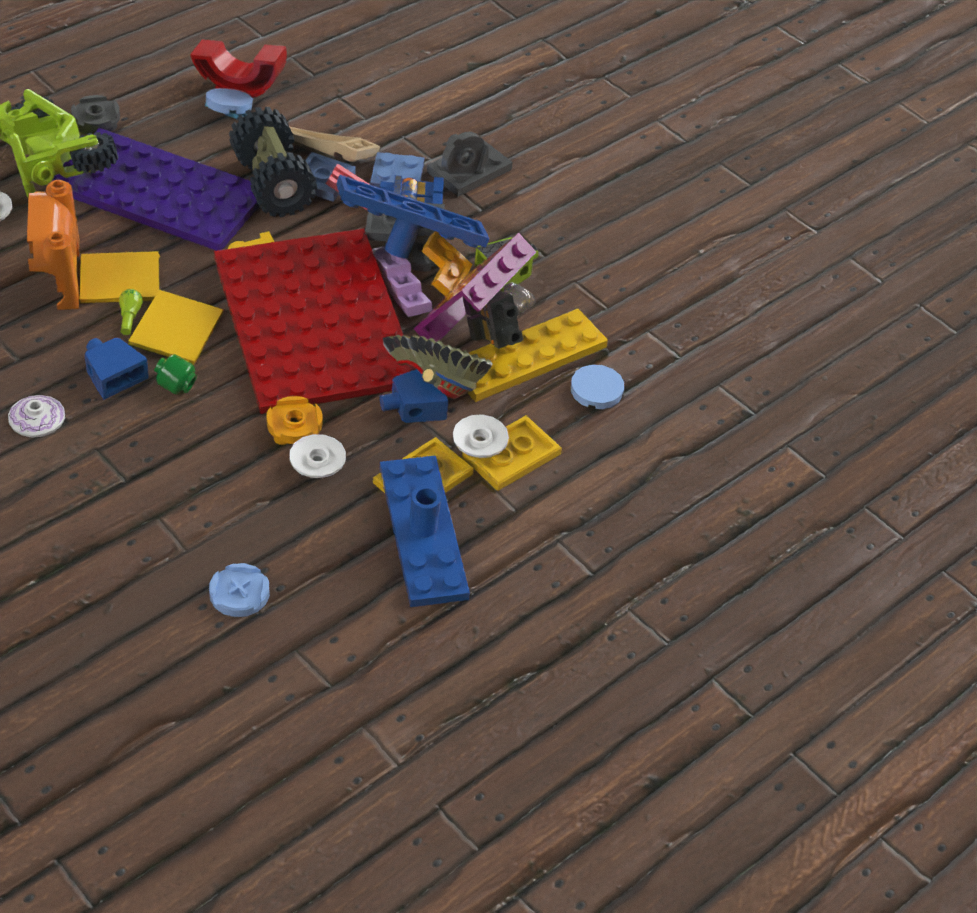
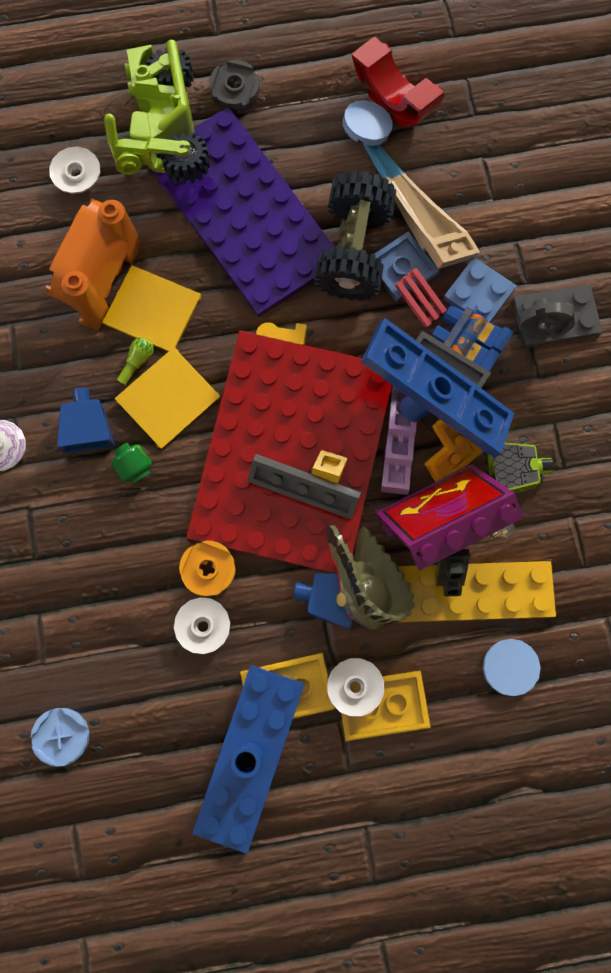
camera: 35 degrees right, 30 degrees up
none -> dark grey plate [247,454,361,519]
none -> yellow plate [312,450,347,484]

